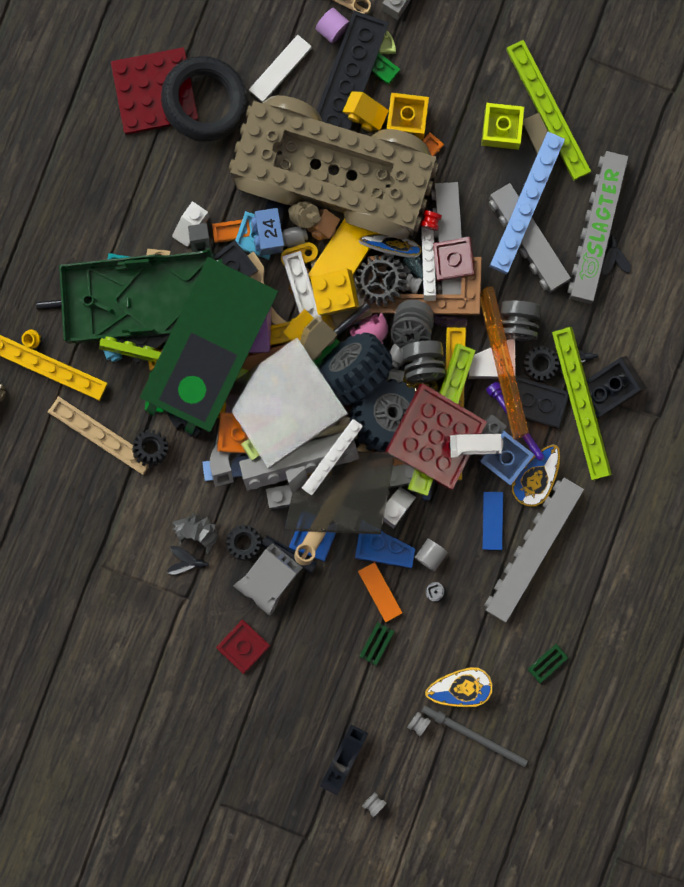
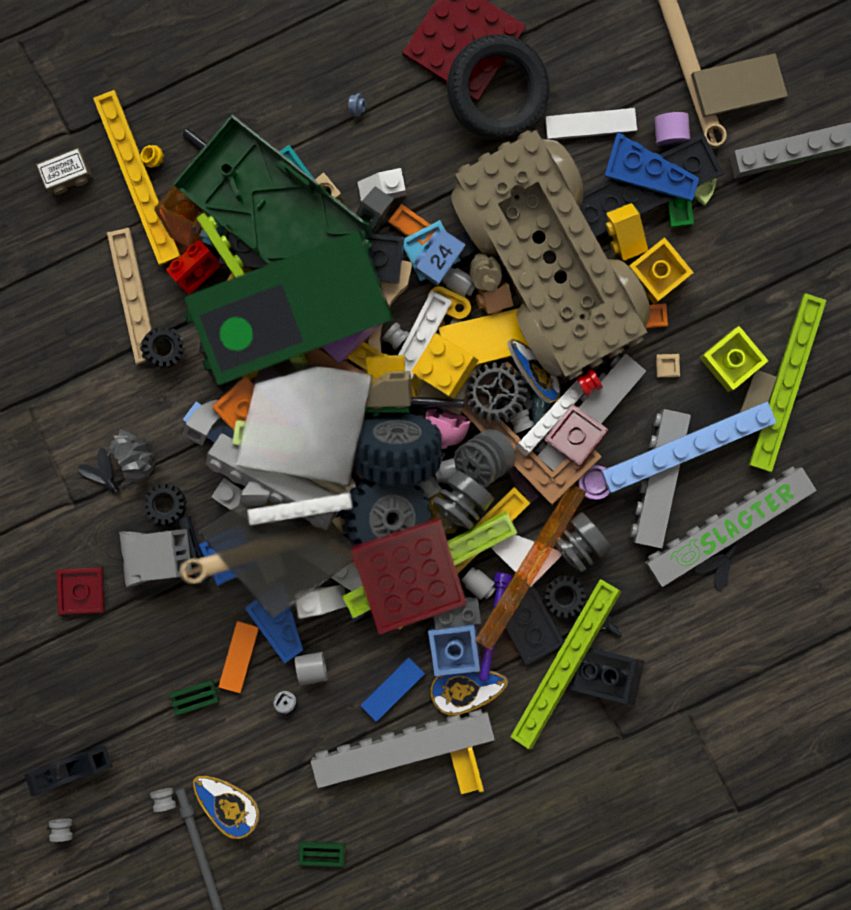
camera: 45 degrees right, 5 degrees up
white window [450,434,503,457] -> none
none -> clear orange slope [154,186,208,246]
none -> red brick [166,240,222,295]
none -> sand blue plate [348,93,366,117]
none -> light grey wheel [382,322,409,351]
none -> yellow panel [450,746,484,794]
none -> light grey brick [461,567,495,600]
none -> lavender piece [576,465,610,499]
none -> blue wing [604,132,699,202]
none -> tan tile [655,354,680,378]

